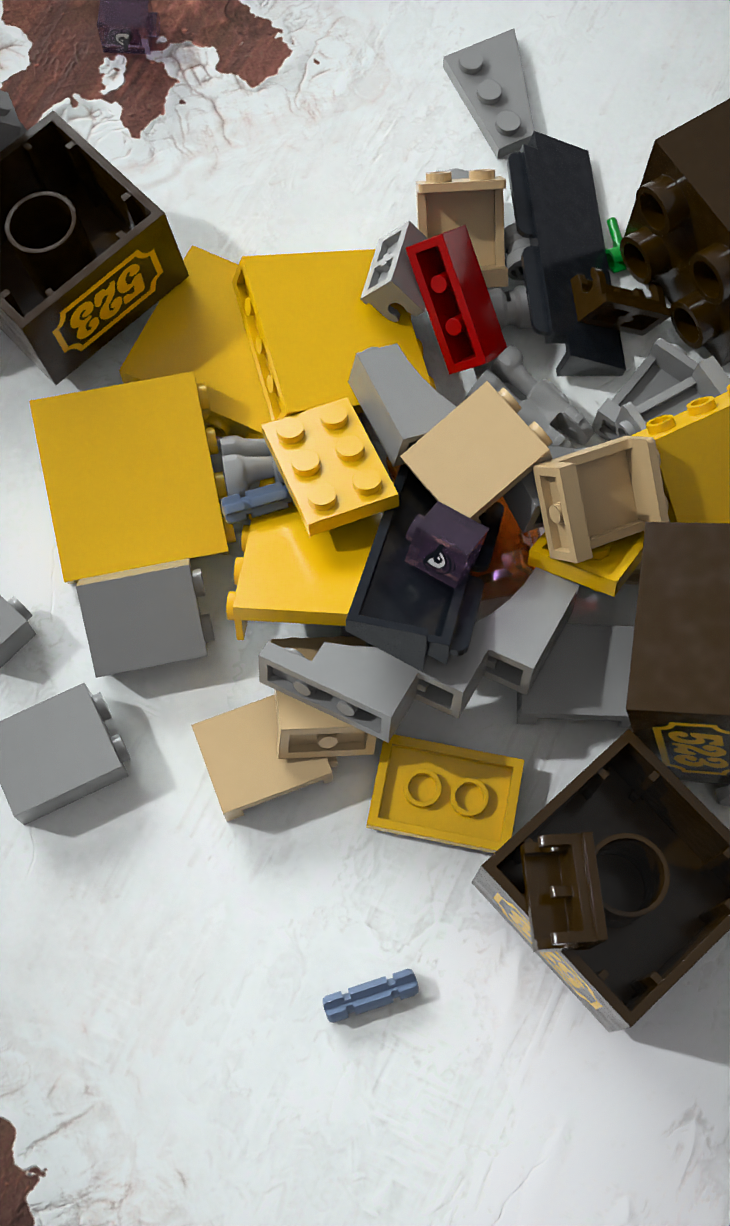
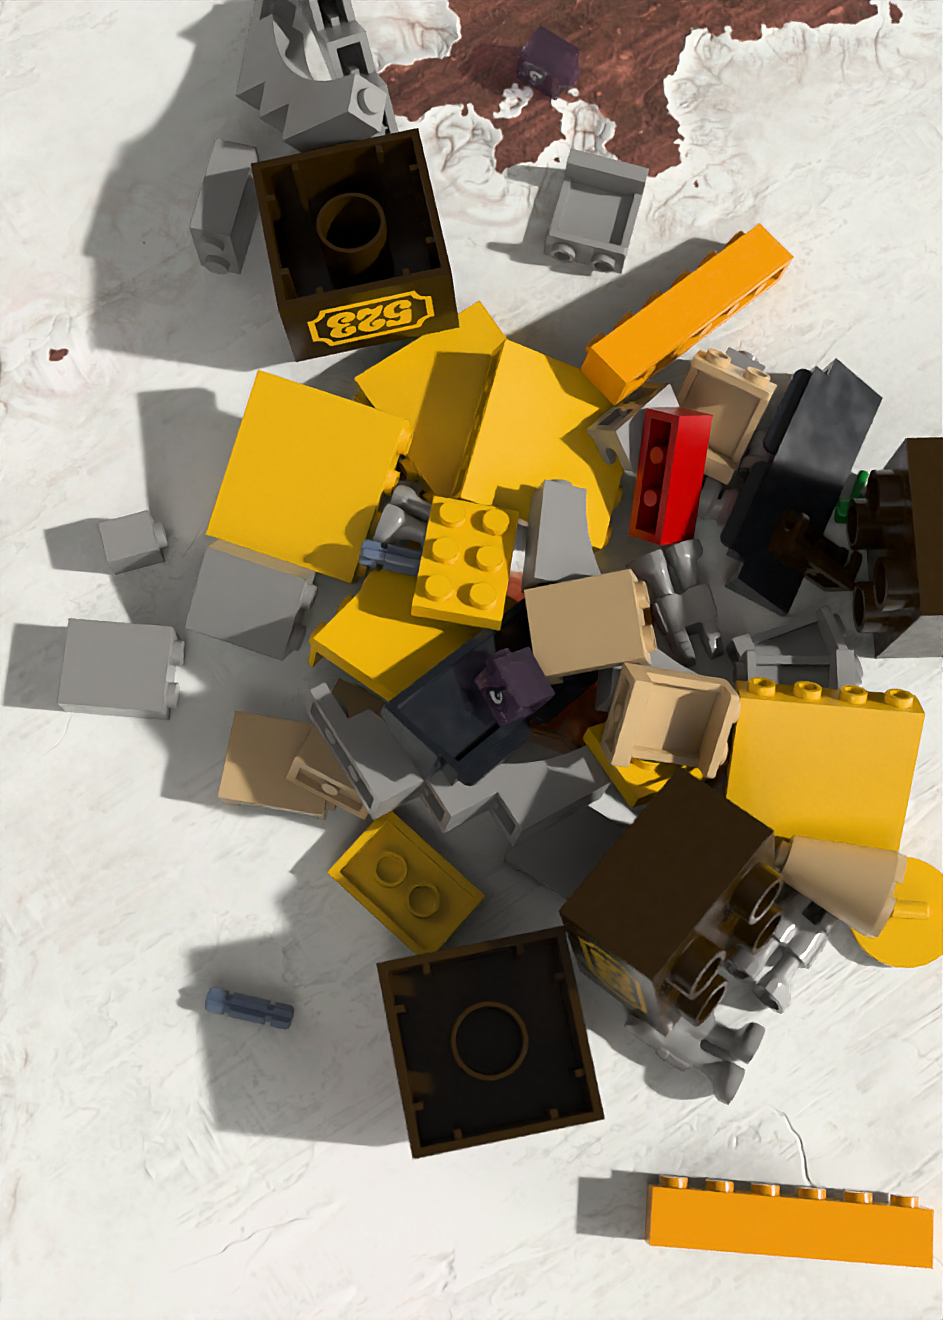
camera: 30 degrees right, 5 degrees up
light grey wing [443,28,534,159] -> none
dark brown hinge [520,832,608,952] -> none
none -> light grey panel [544,149,649,274]
none -> light orange brick [580,223,794,406]

